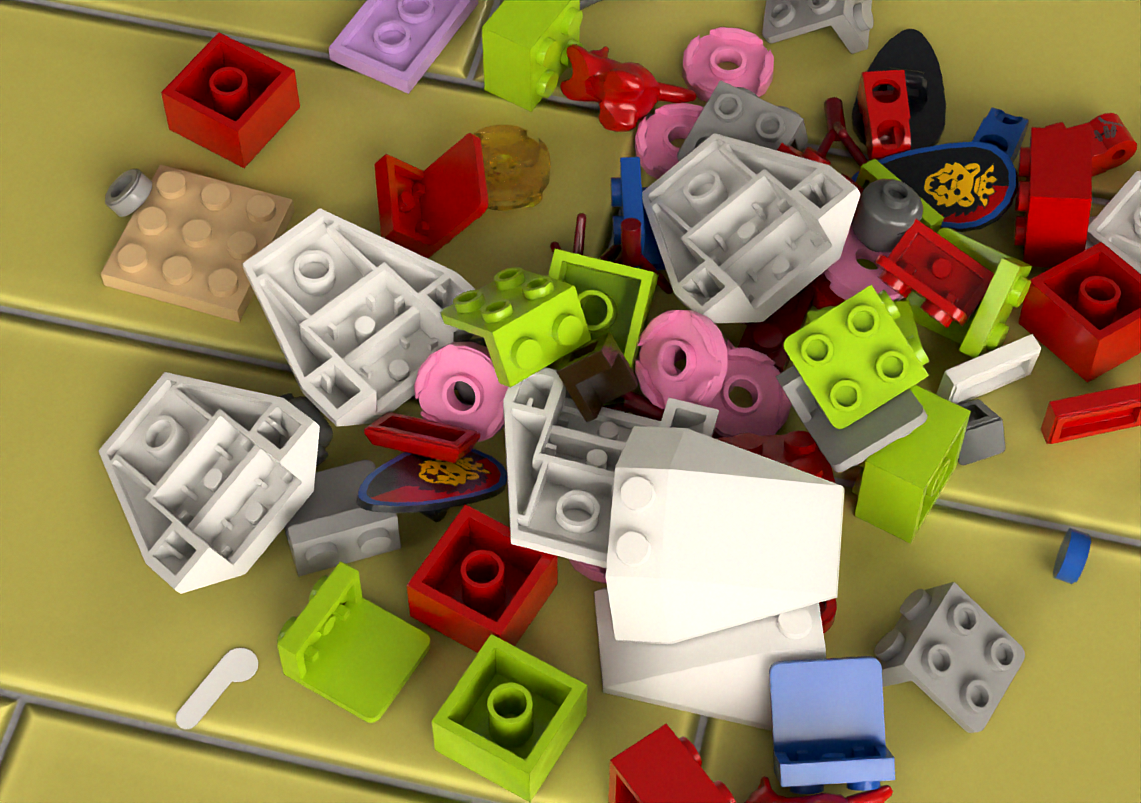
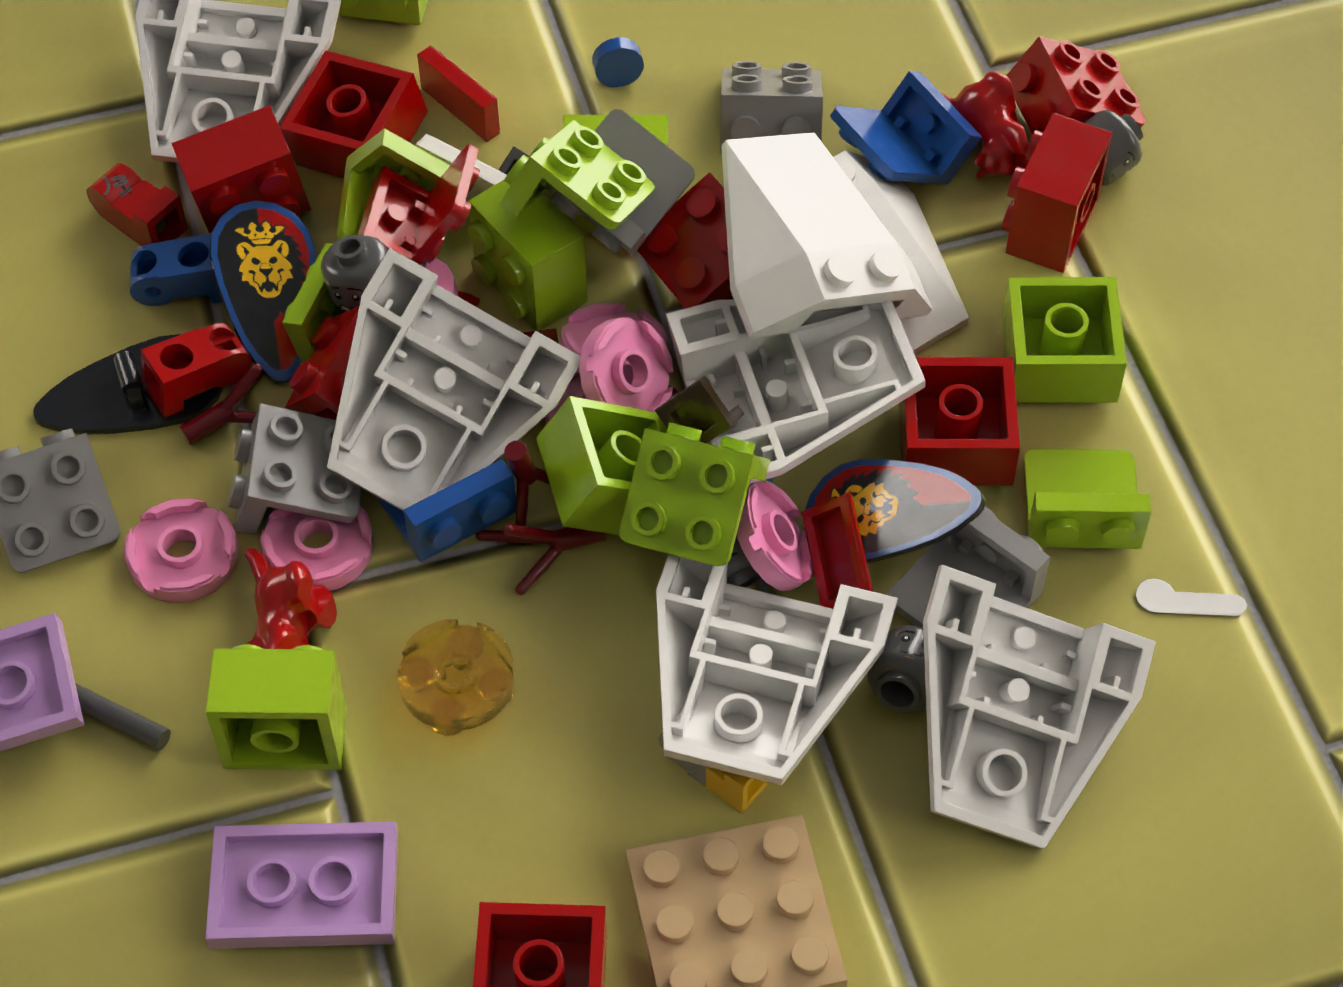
camera: 120 degrees left, 0 degrees up
red bracket [374,133,489,258] -> none

